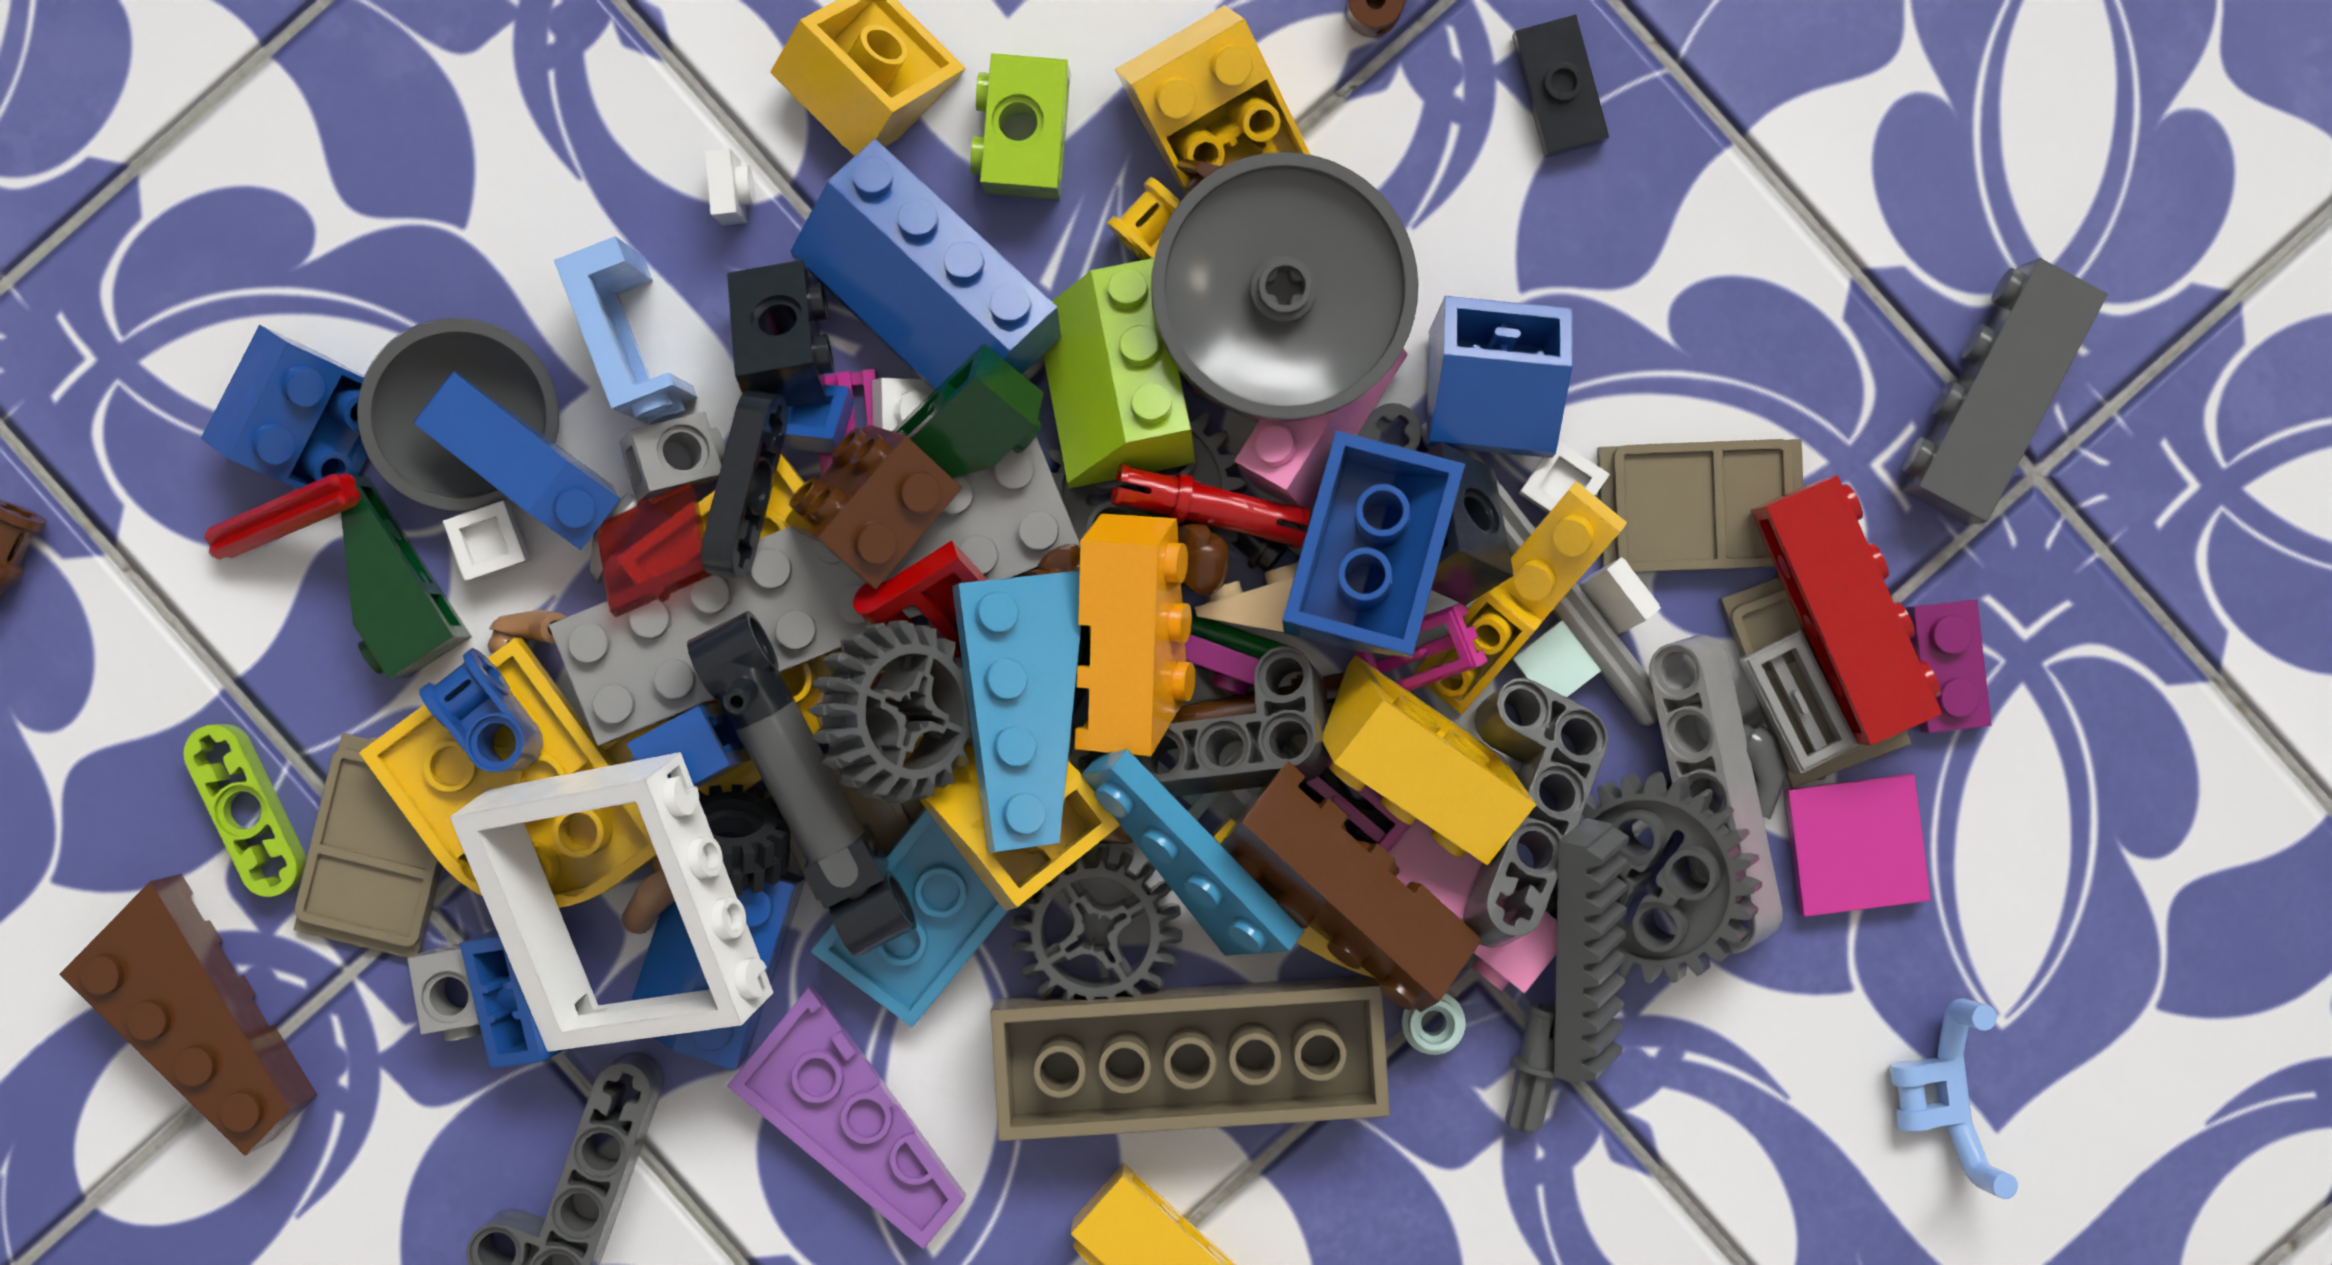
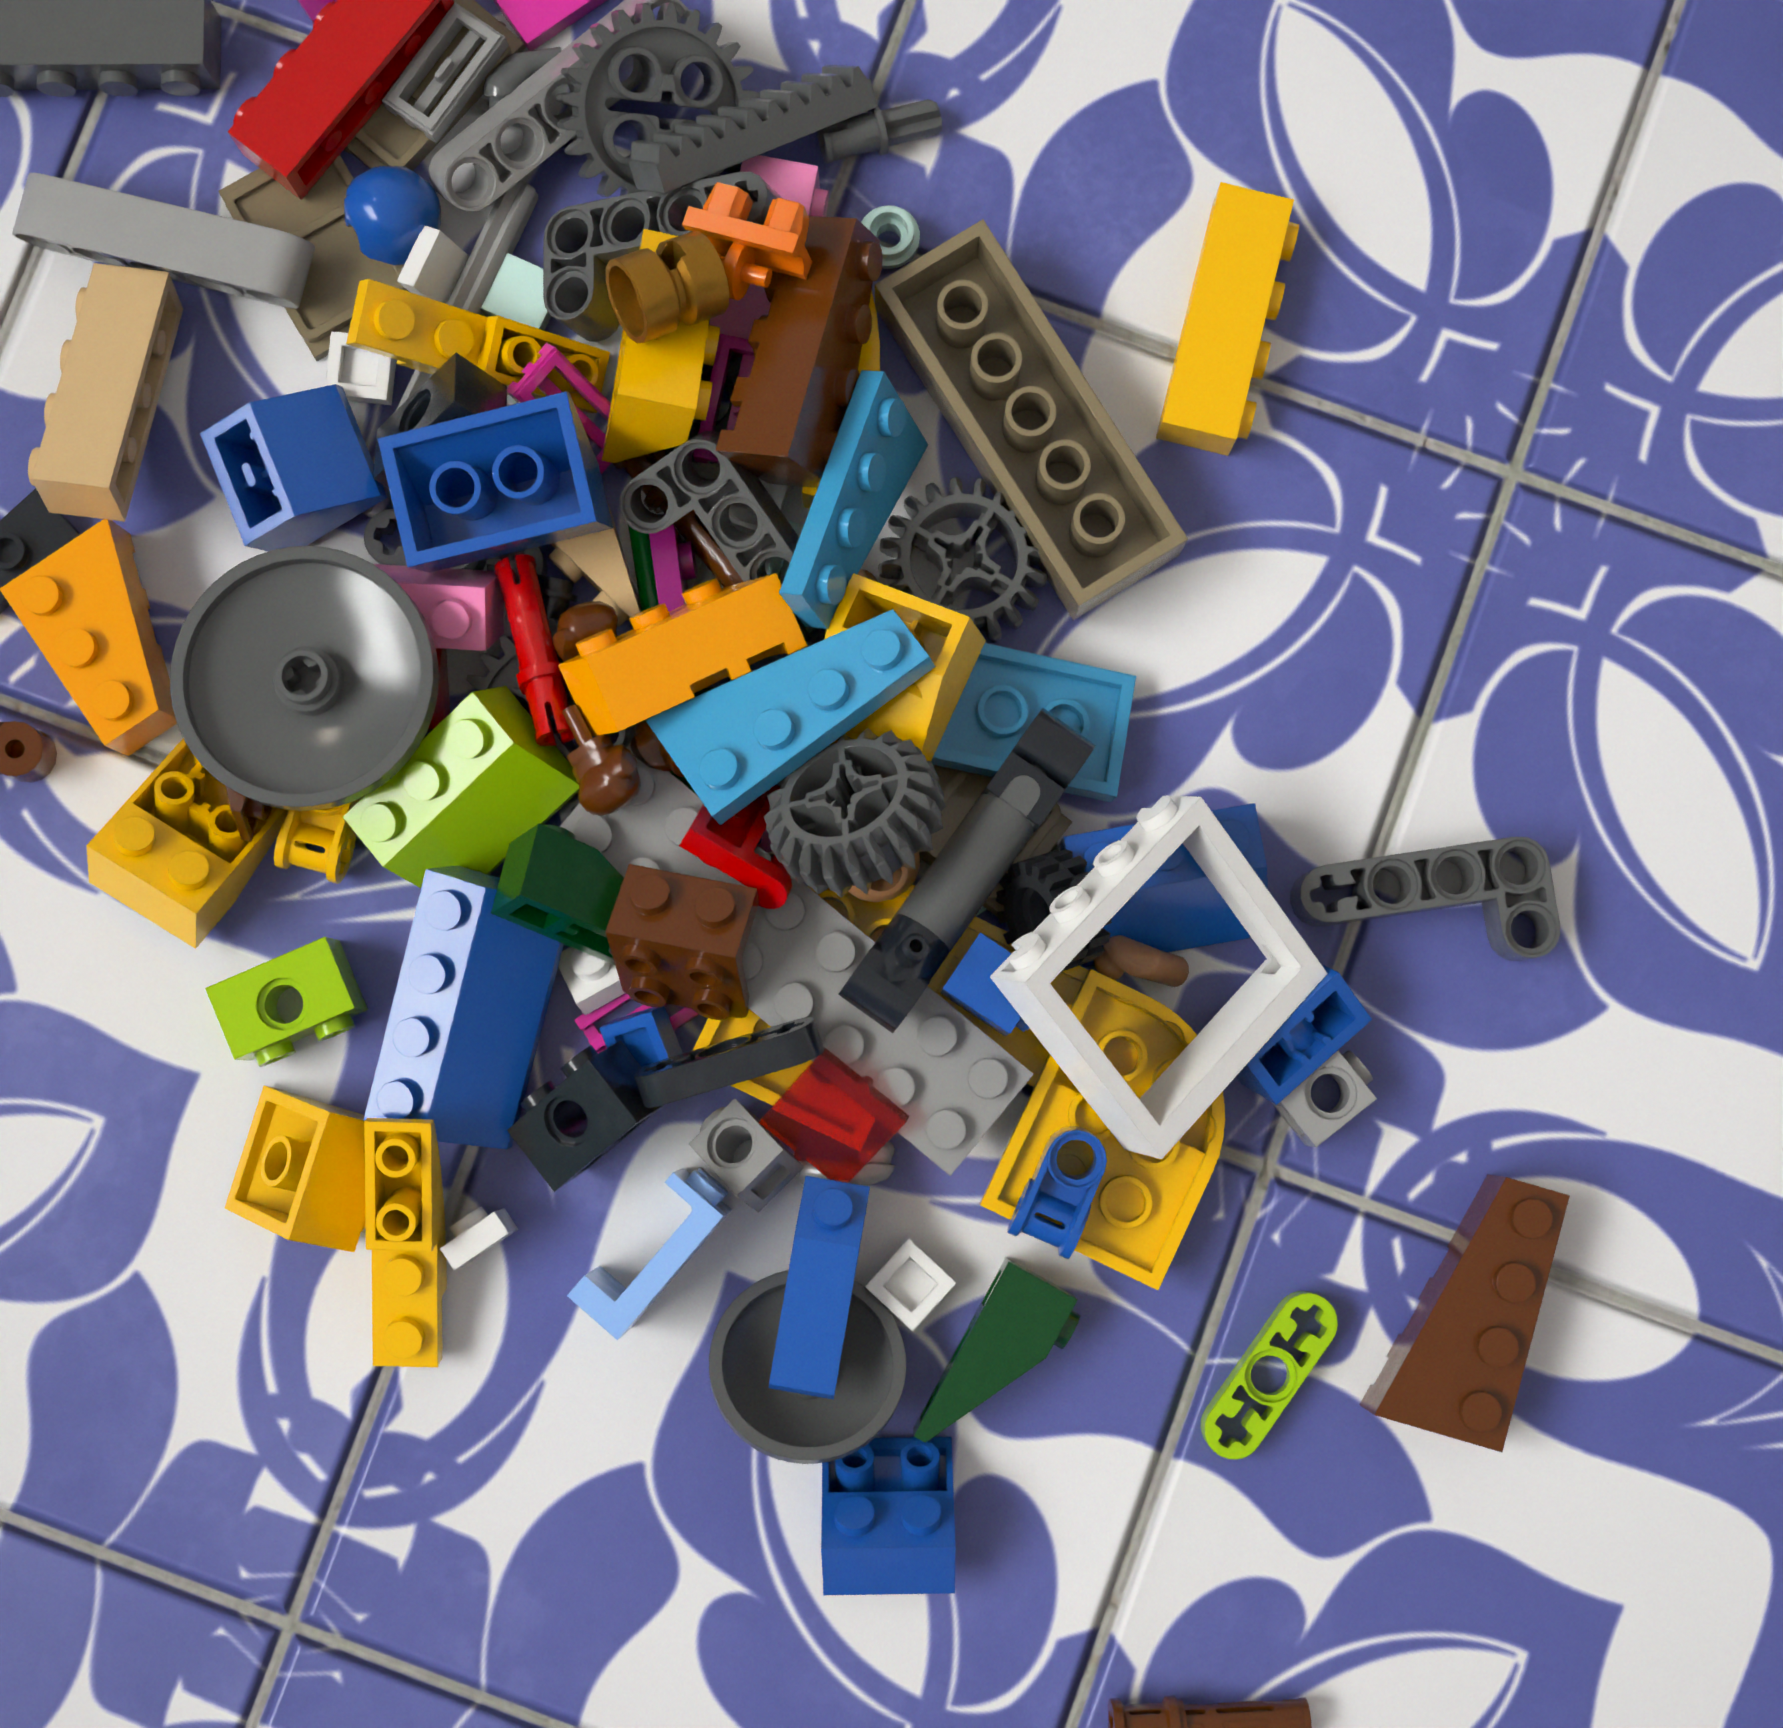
camera: 115 degrees left, 5 degrees down
red axle [204,473,361,560] -> none
dark tan piece [293,733,443,958] -> none
medium nougat arm [487,609,567,653] -> none
medium lavender wing [727,984,966,1250] -> none
none -> light orange wedge [0,519,177,756]
none -> light grey beam [12,173,315,309]
none -> tan brick [28,263,183,522]
none -> blue hair [344,166,441,265]
none -> yellow slope [364,1118,447,1368]
none -> reddish brown piece [562,705,641,816]
none -> pearl gold wheel [606,230,730,344]
none -> orange hips [682,182,812,301]

